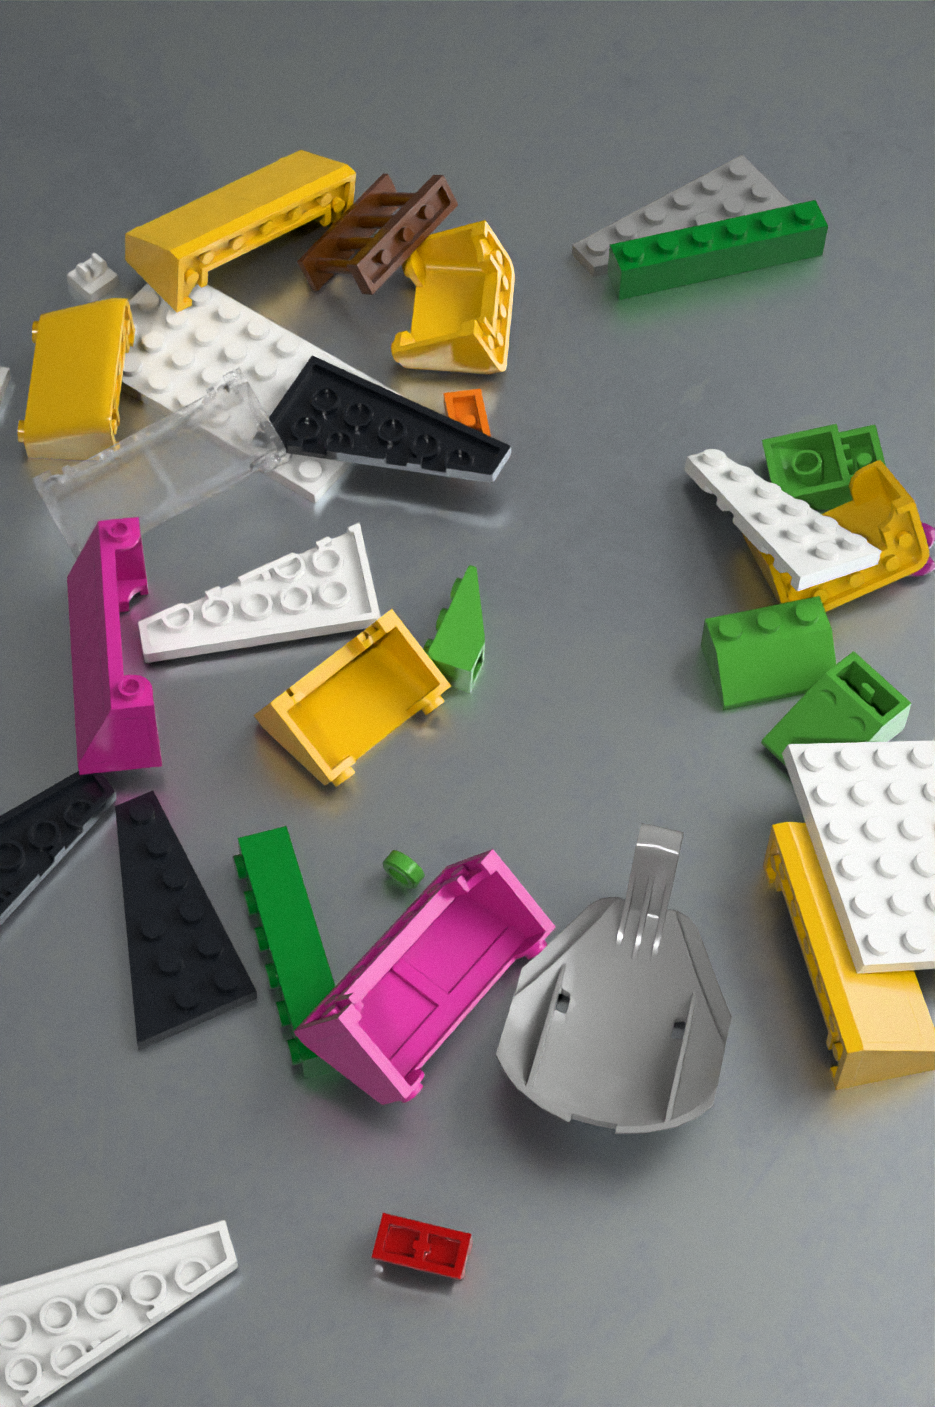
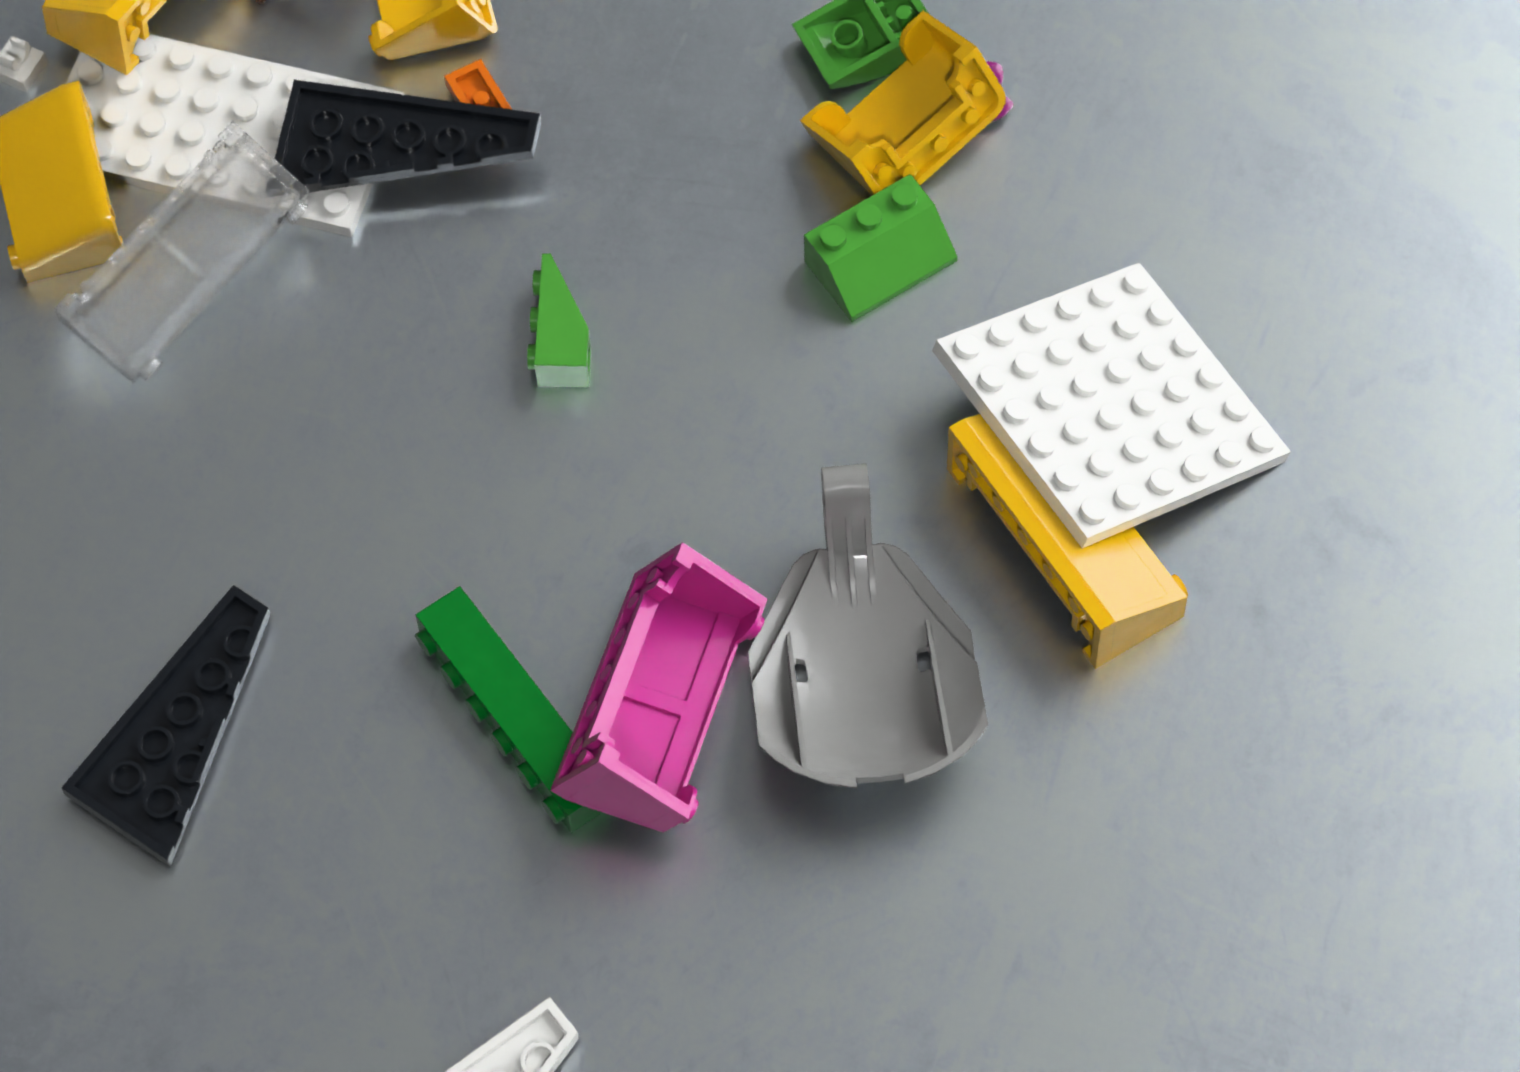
camera: 15 degrees left, 5 degrees up
dark pink windscreen [67,517,162,775] -> none
black wing [115,790,257,1051] -> none
white wing [138,522,381,663] -> none
yellow windscreen [253,609,451,787] -> none
red hinge [371,1213,473,1280] -> none
bright green tile [383,850,425,889] -> none
white wing [684,449,881,591] -> none
bright green slope [761,651,912,766] -> none

